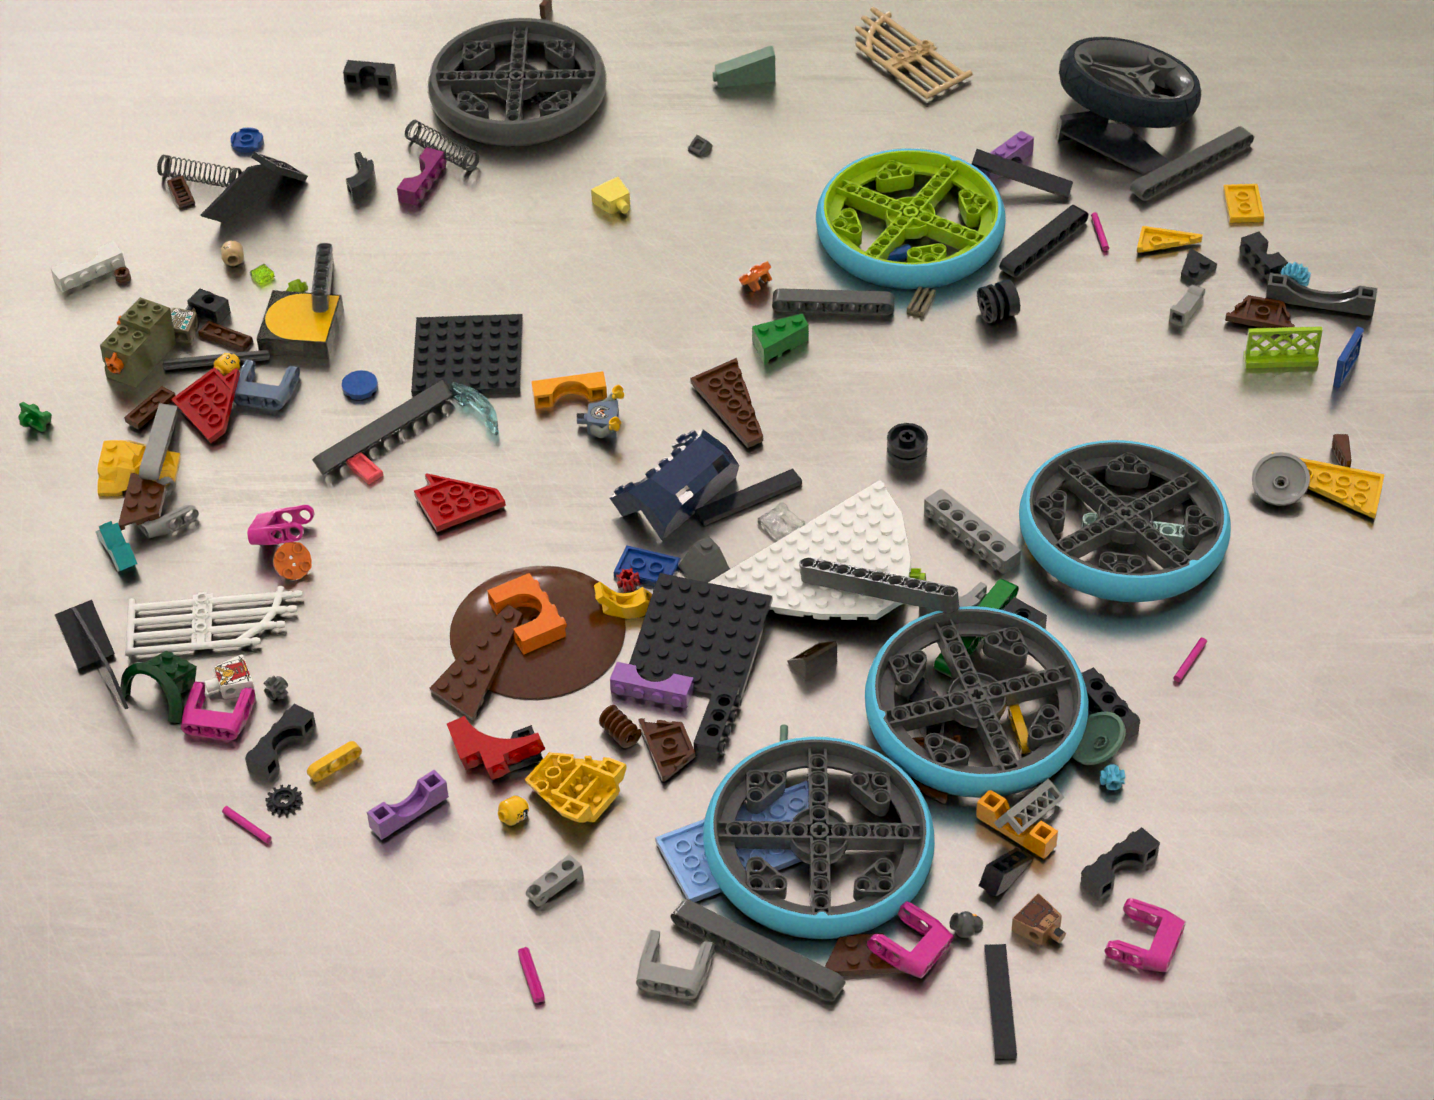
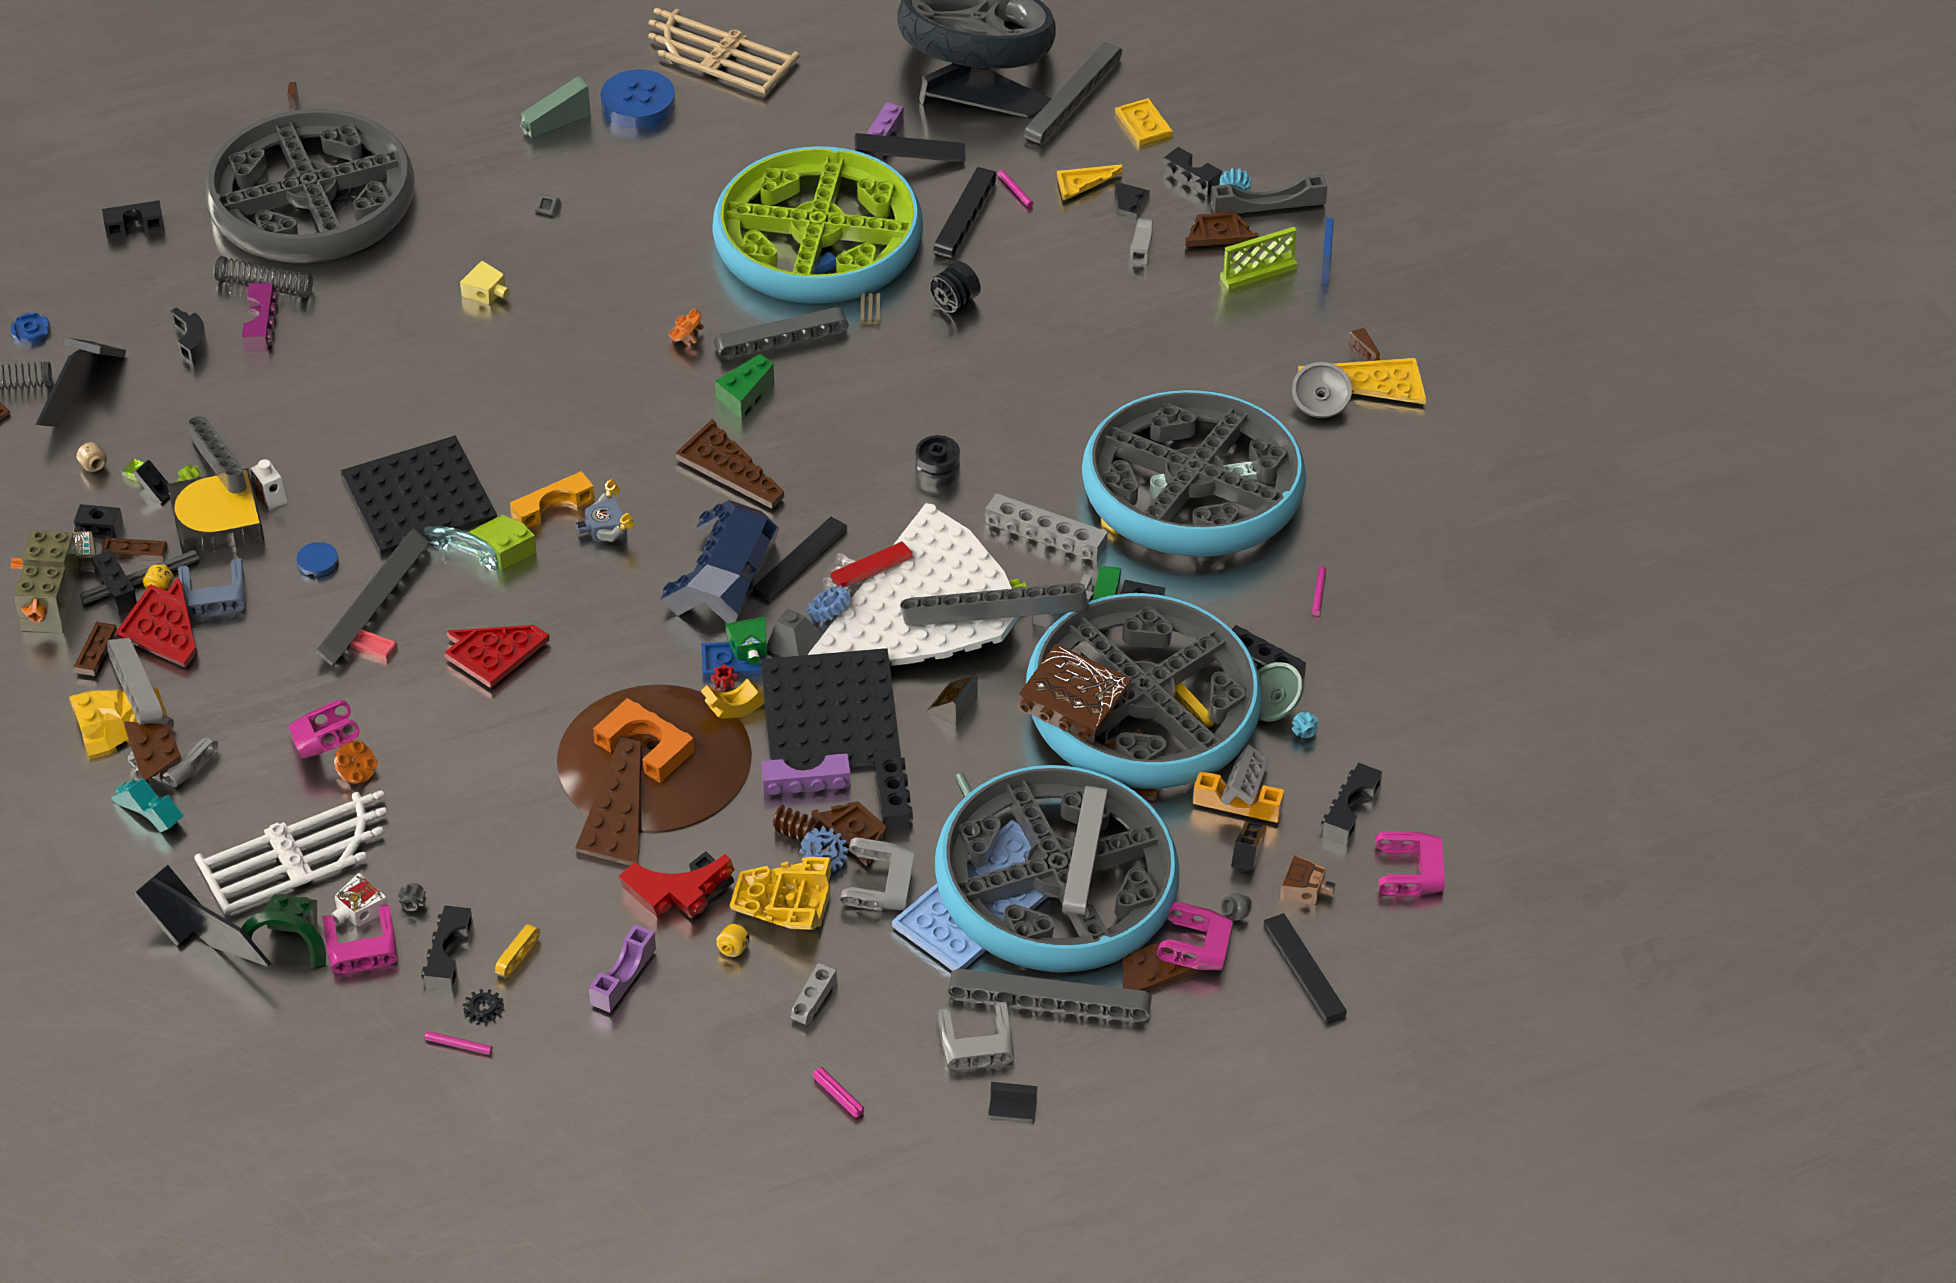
camera: 25 degrees left, 0 degrees up
none -> black arch [91,550,137,614]
none -> black slope [132,460,175,504]
none -> white torso [250,459,288,511]
none -> lime slope [468,515,536,570]
none -> blue brick [600,69,675,128]
none -> green torso [725,617,767,665]
none -> medium blue gear [799,826,848,874]
none -> medium blue gear [807,586,851,622]
none -> red tile [830,541,913,588]
none -> light grey connector [839,838,915,911]
none -> black panel [988,1082,1038,1122]
none -> reddish brown panel [1017,643,1132,744]
none -> light grey beam [1062,786,1108,915]

